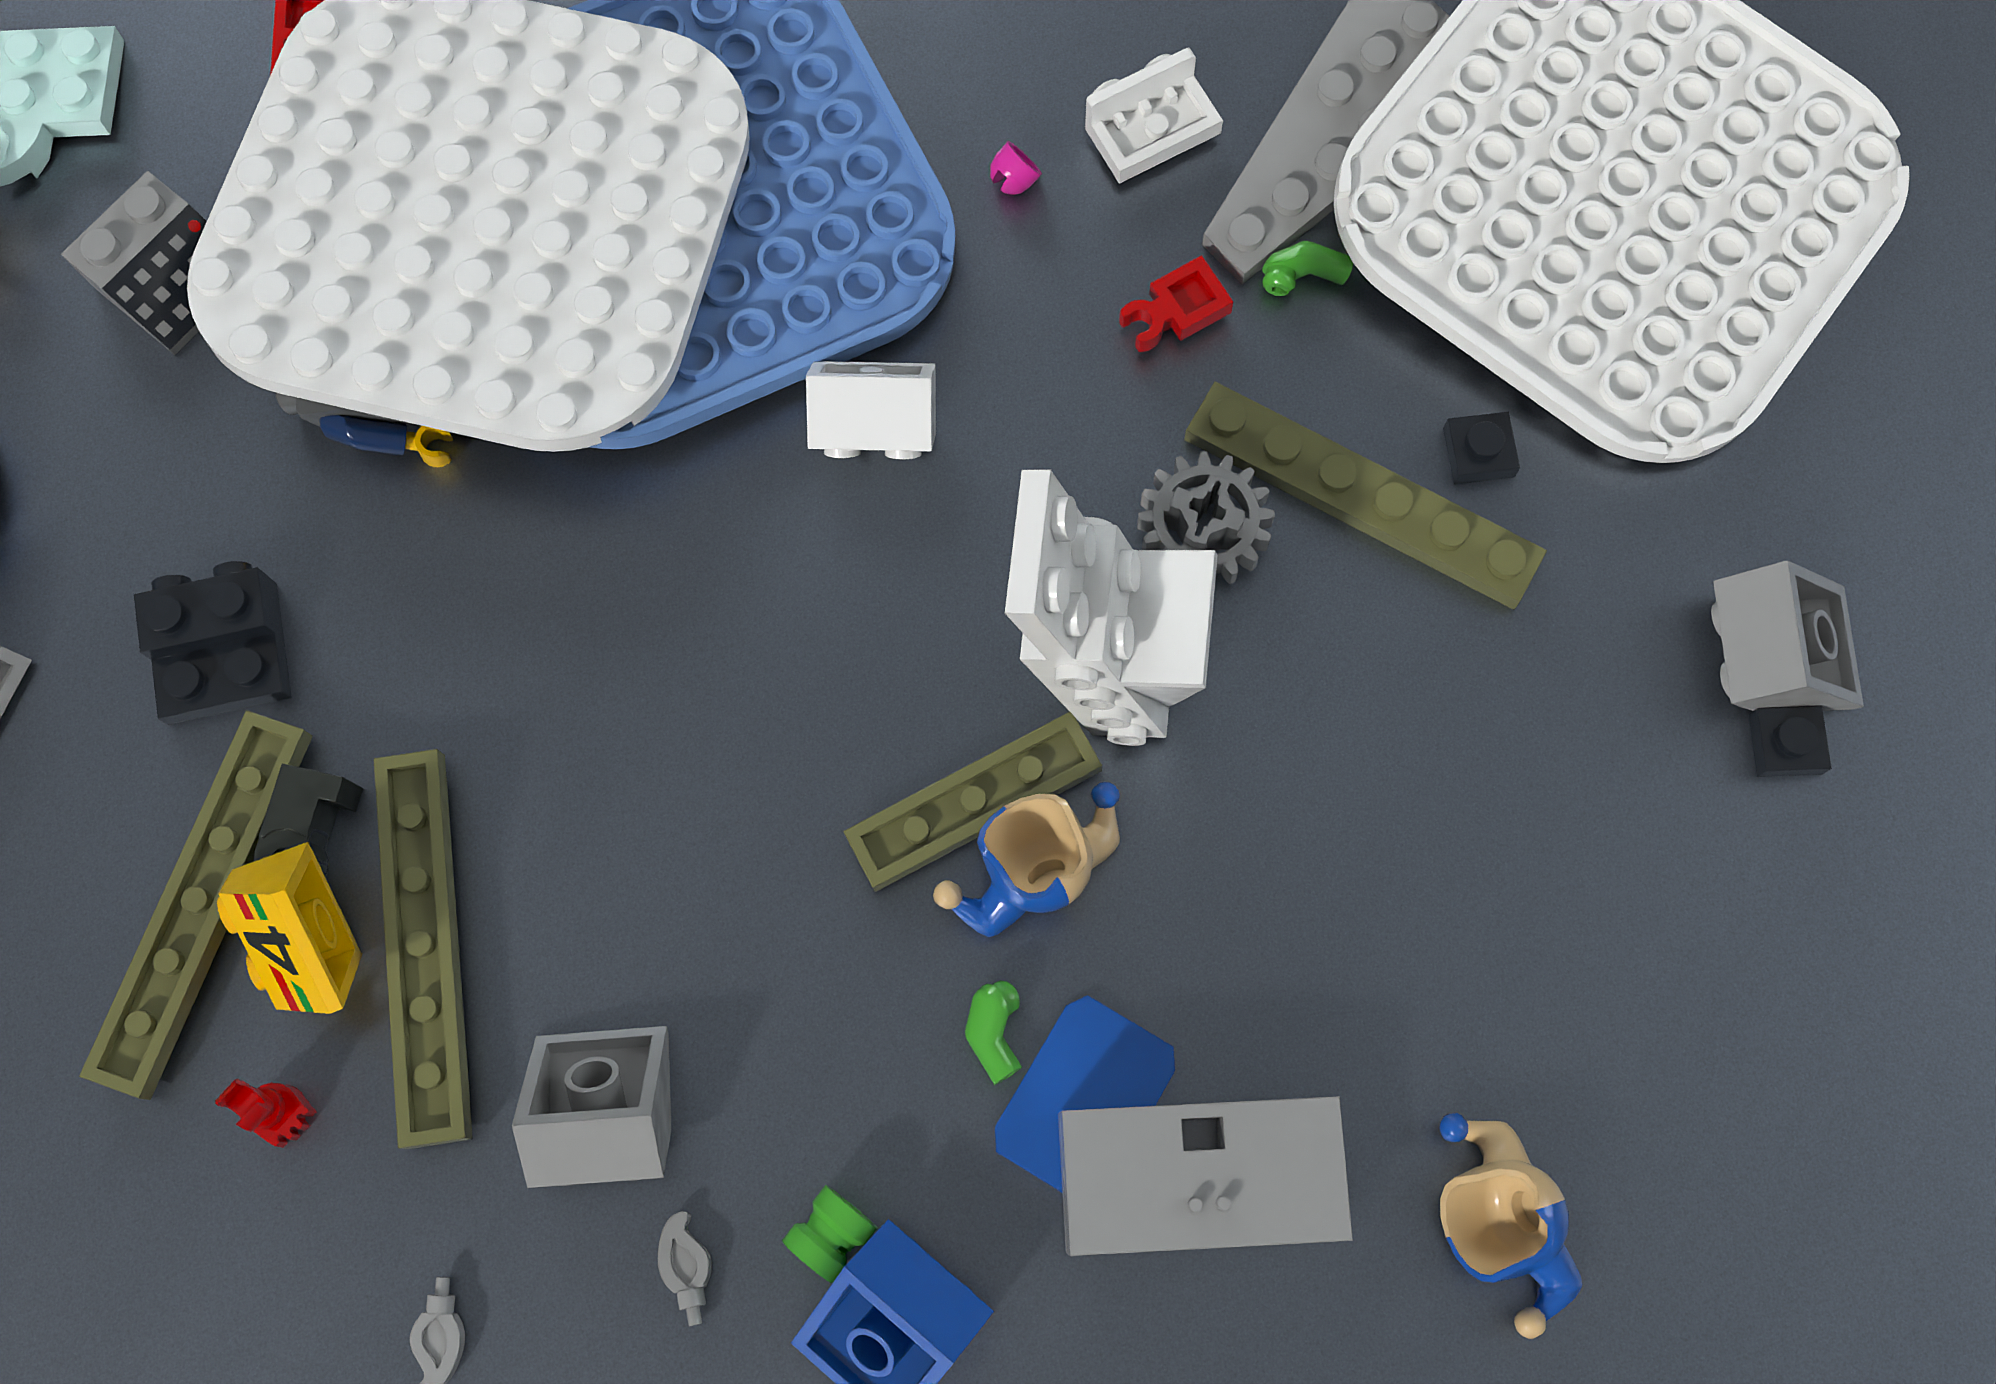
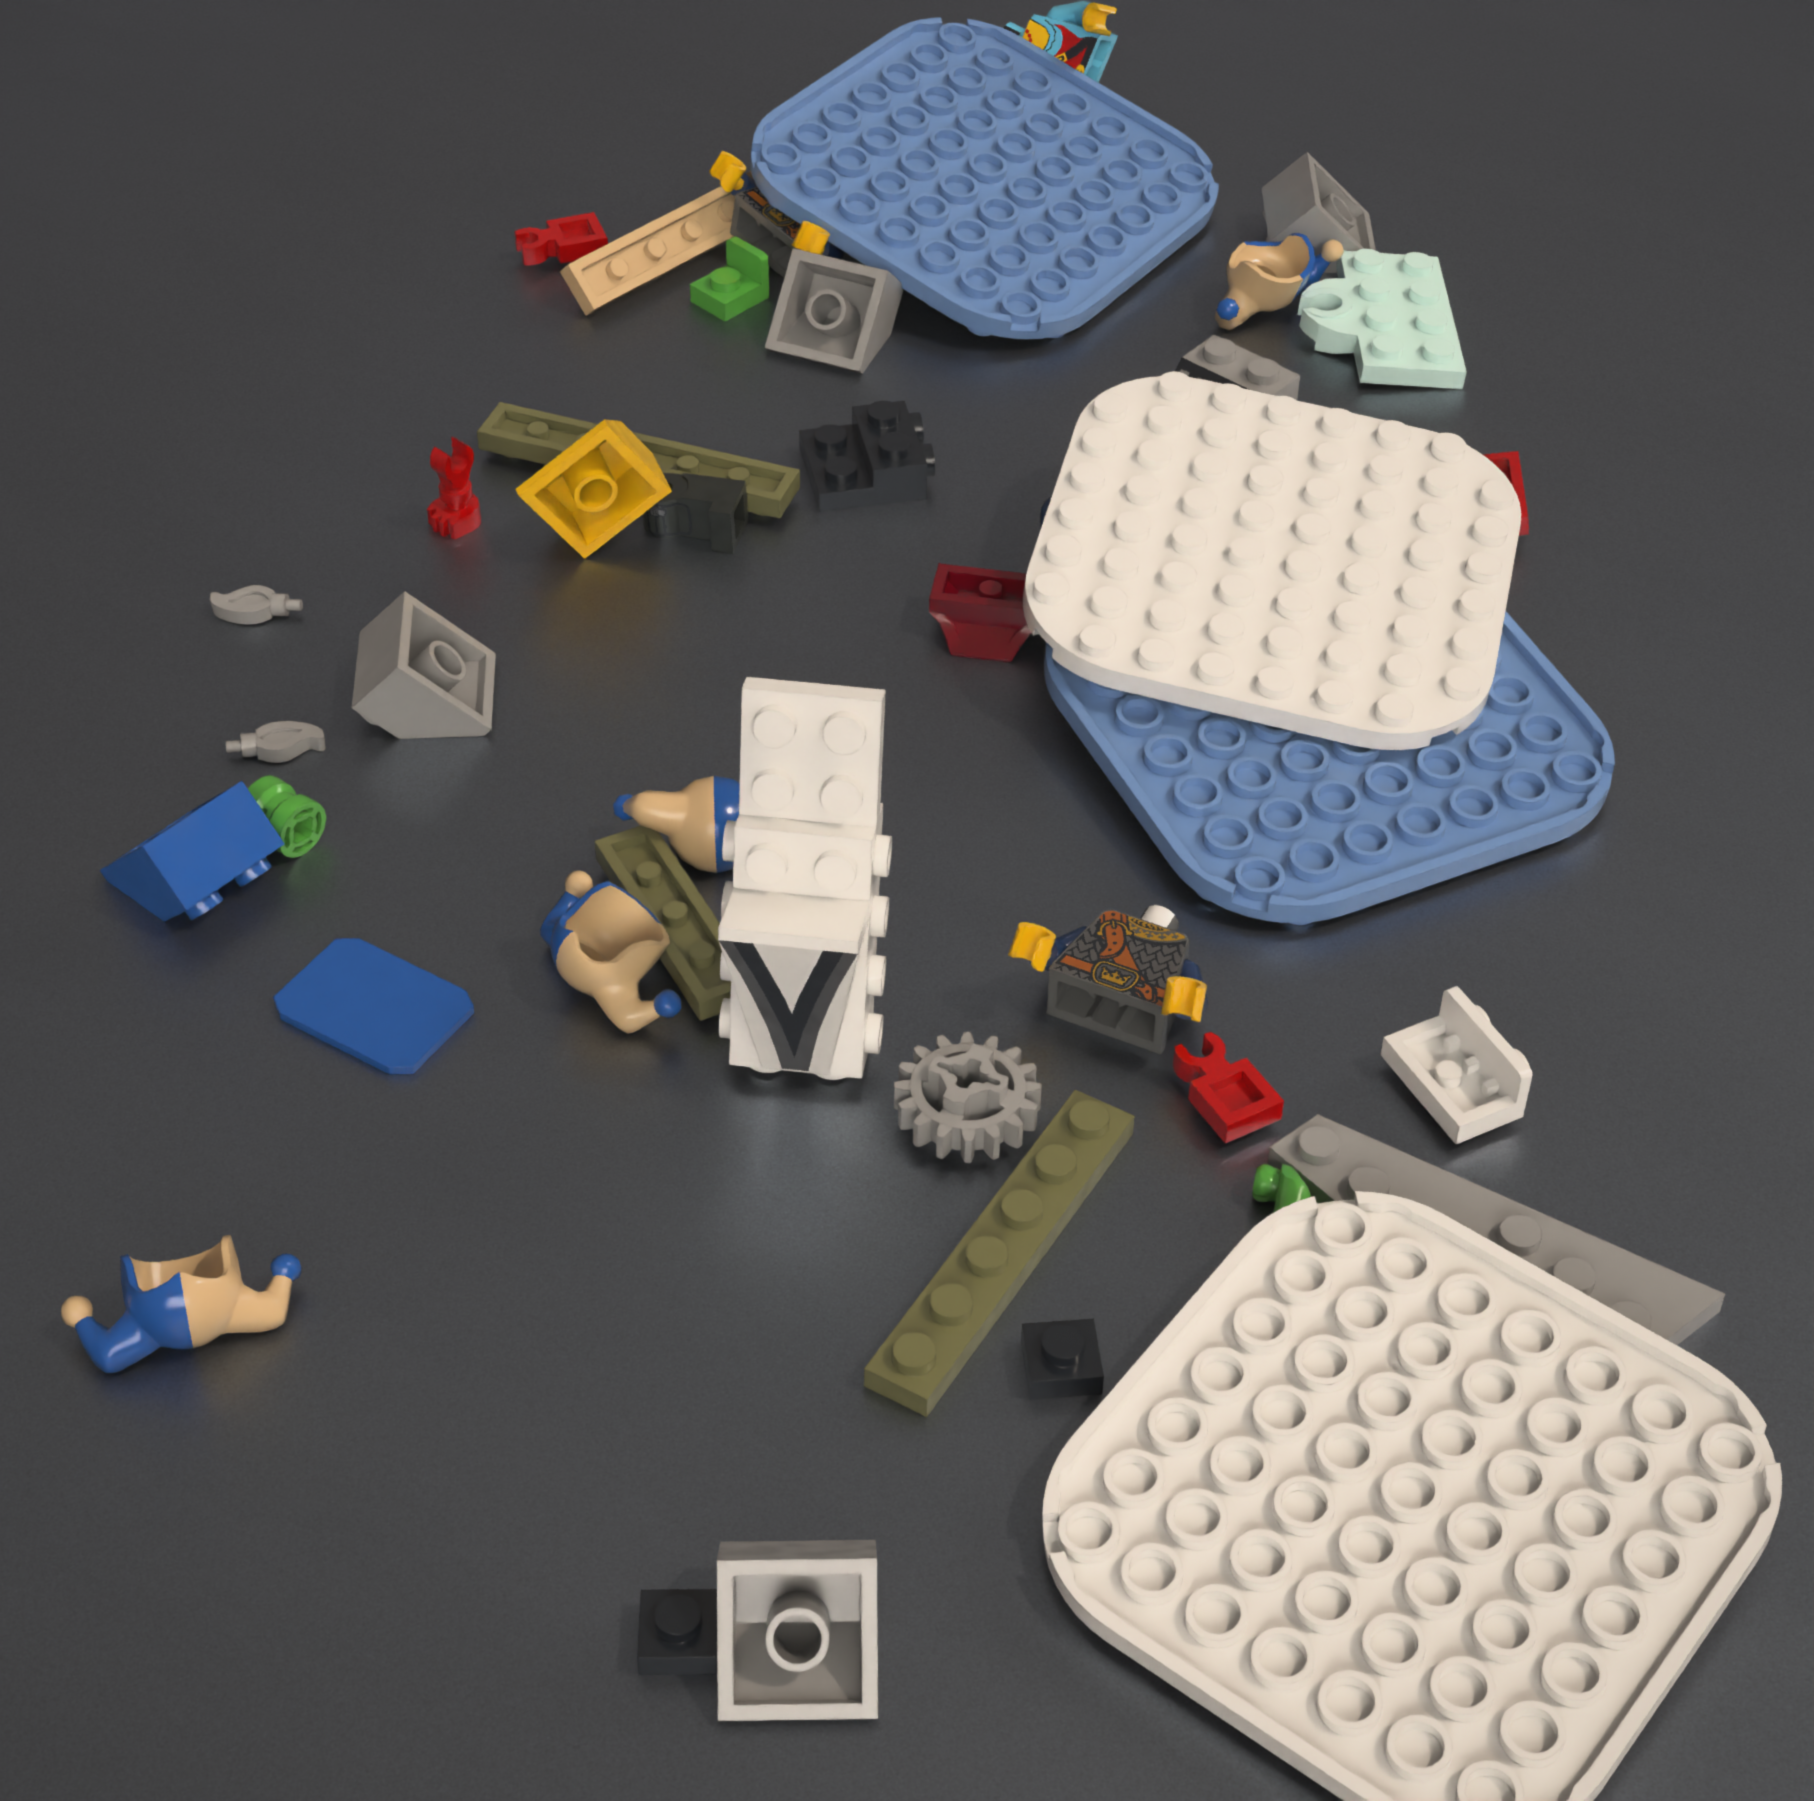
camera: 85 degrees right, 30 degrees down
olive plate [374,749,473,1149] -> none
white brick [806,361,936,459] -> none
bright green arm [965,980,1022,1085] -> none
dark pink hinge [990,141,1042,195] -> none
light grey brick [1058,1096,1353,1256] -> none
none -> tan piece [613,776,740,873]
none -> dark red slope [929,563,1031,663]
none -> torso [1008,905,1208,1054]

